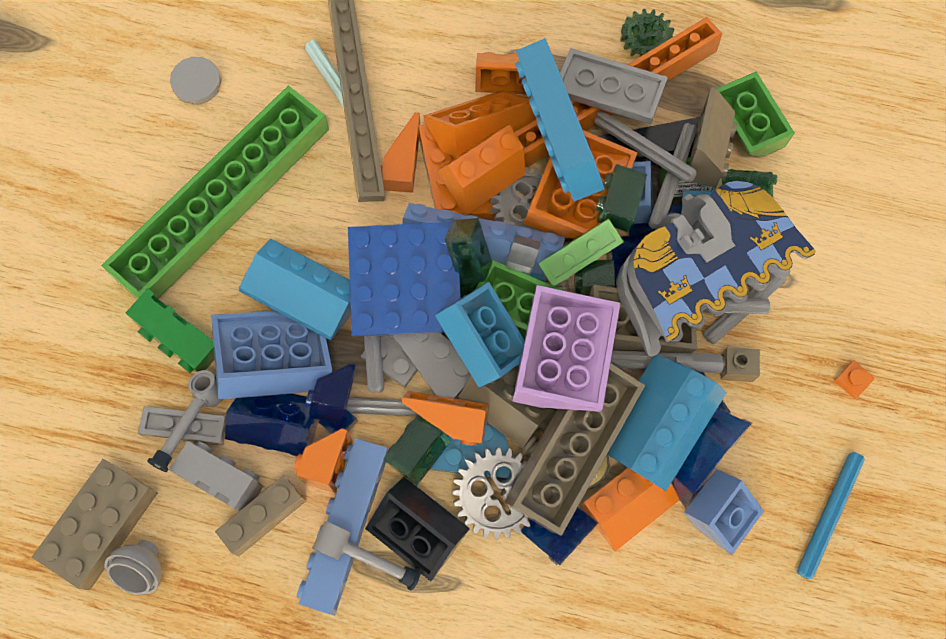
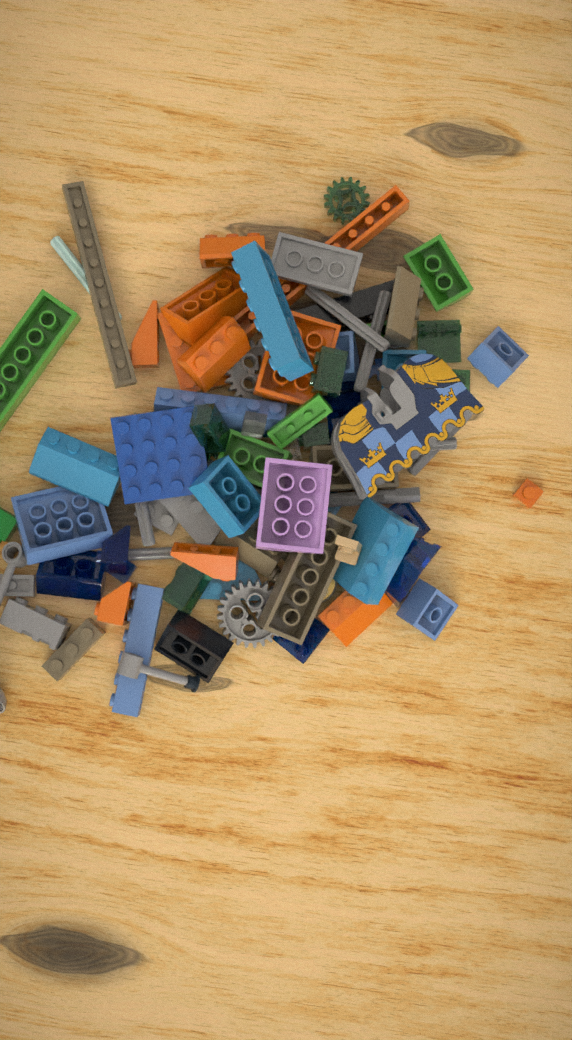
camera: 10 degrees left, 15 degrees up
dark tan brick [721,347,760,382] -> none
dark azure axle [797,452,865,579] -> none
none -> tan bracket [335,535,363,566]
none -> medium blue slope [467,326,529,388]

